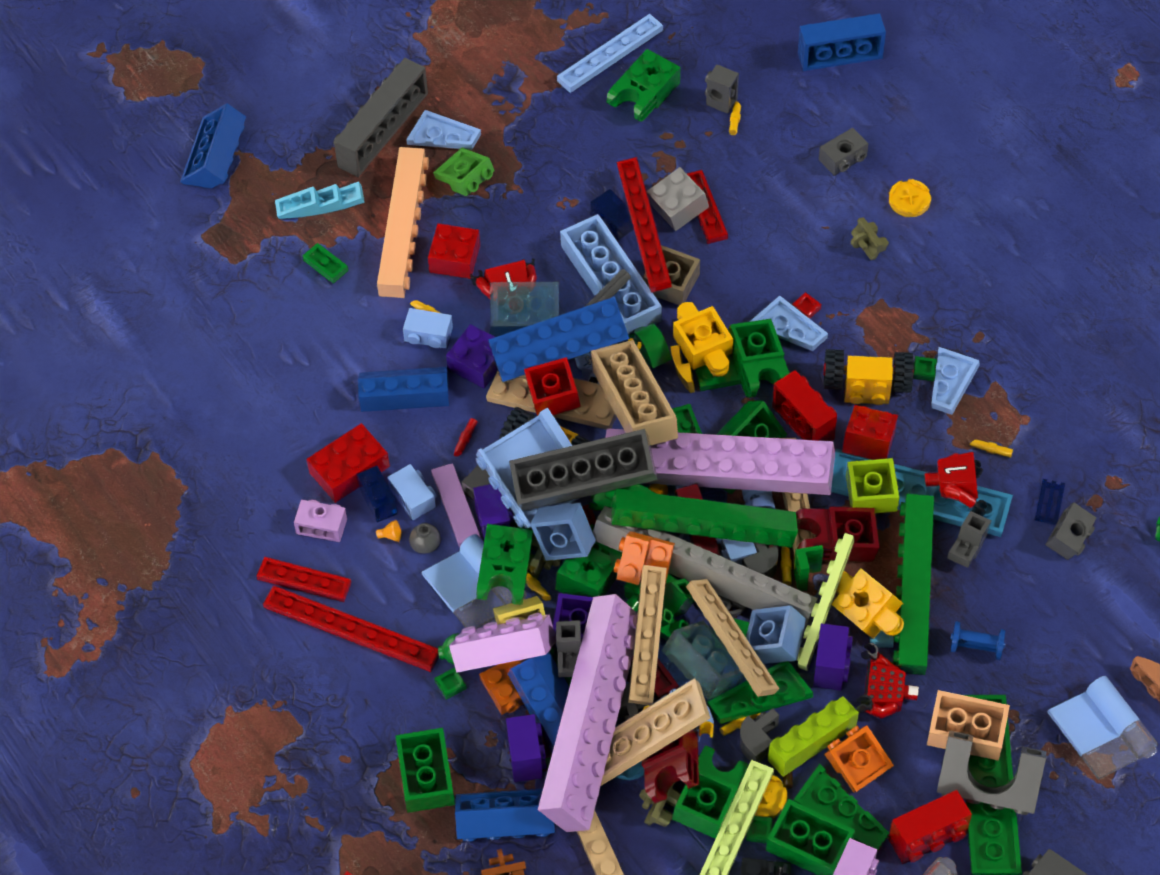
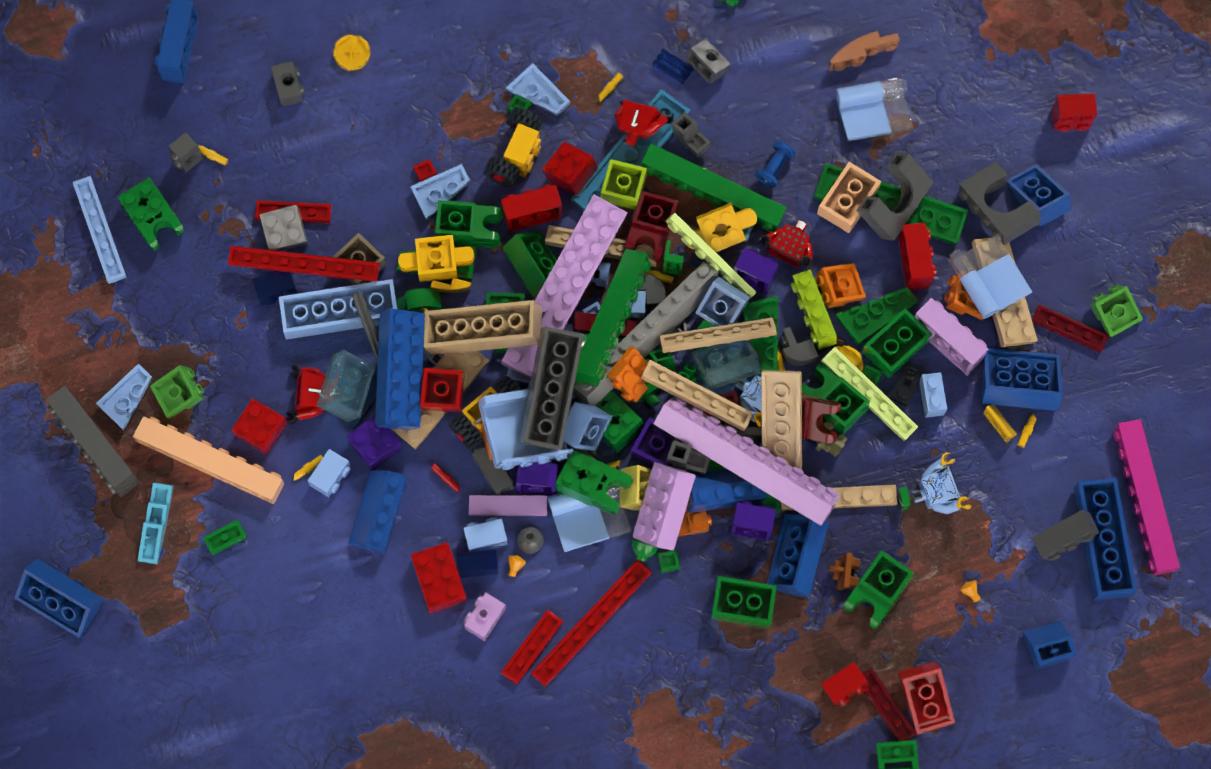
camera: 75 degrees left, 15 degrees up
olive hips [850,217,889,260] -> none

